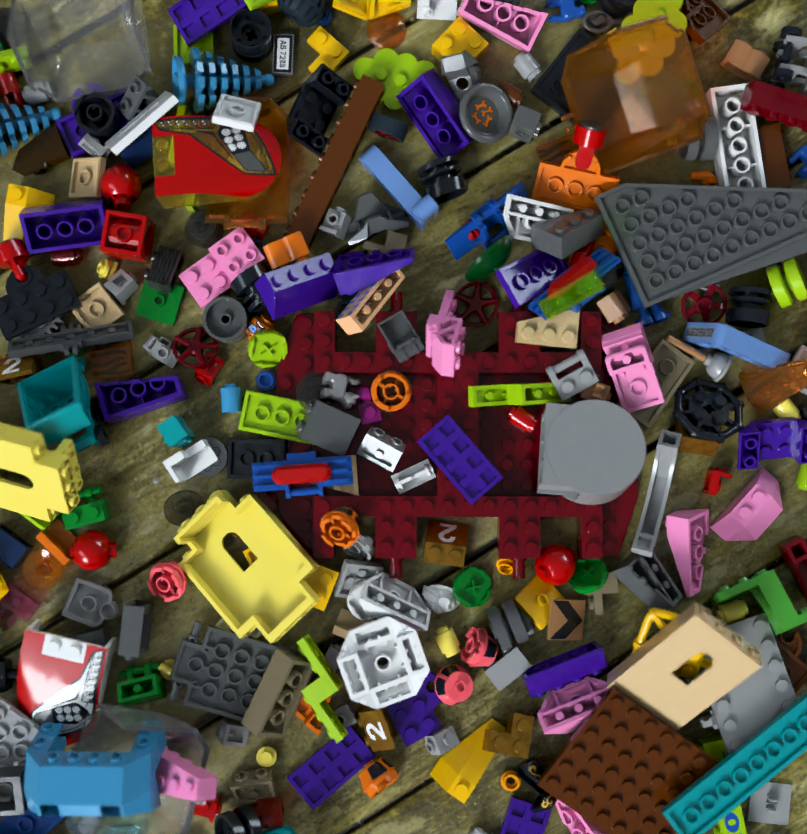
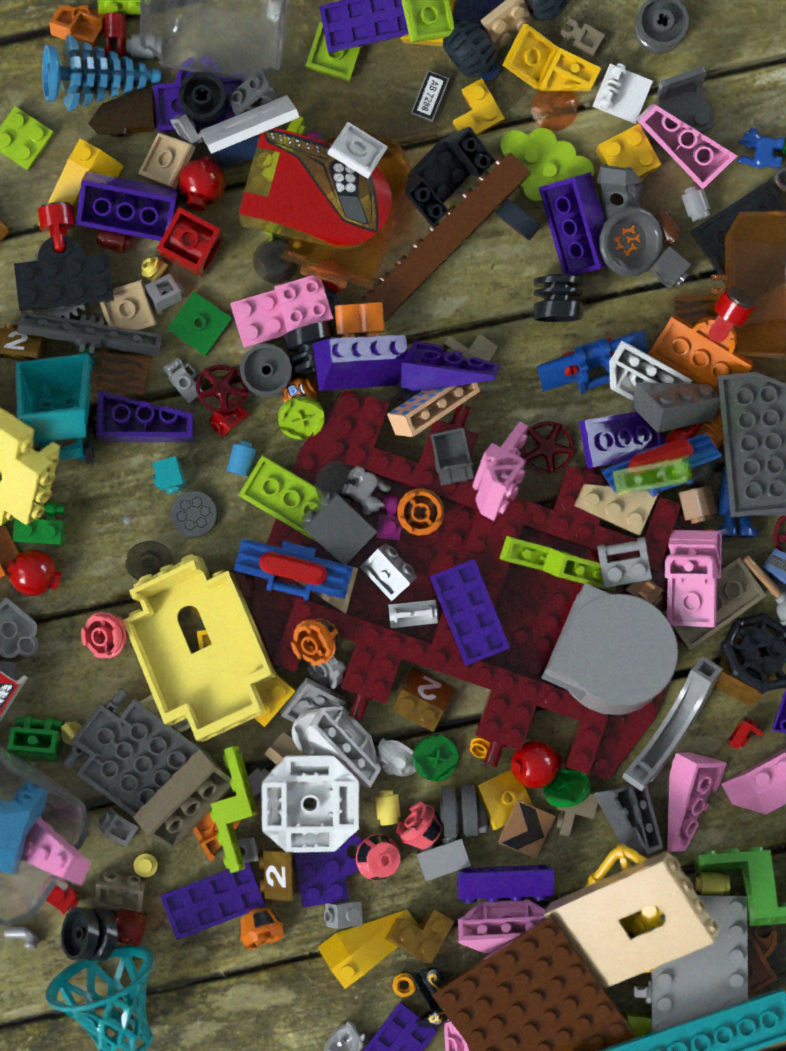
camera: 15 degrees right, 0 degrees up
dark grey window [118,600,154,660] -> none
pearl dark grey brick [144,245,184,294] -> none
white panel [163,439,218,483] -> none
dark azure plant [172,46,275,114] -> none
black tile [227,438,288,479] -> none
black wheel [229,8,273,63] -> none
blue plate [256,371,276,391] -> none
light grey brick [319,206,352,241] -> none
dark grey piece [346,192,409,246] -> none
medium blue beam [358,144,439,231] -> none
dark green dish [465,235,513,282] -> none
red brick [507,405,539,433] -> none

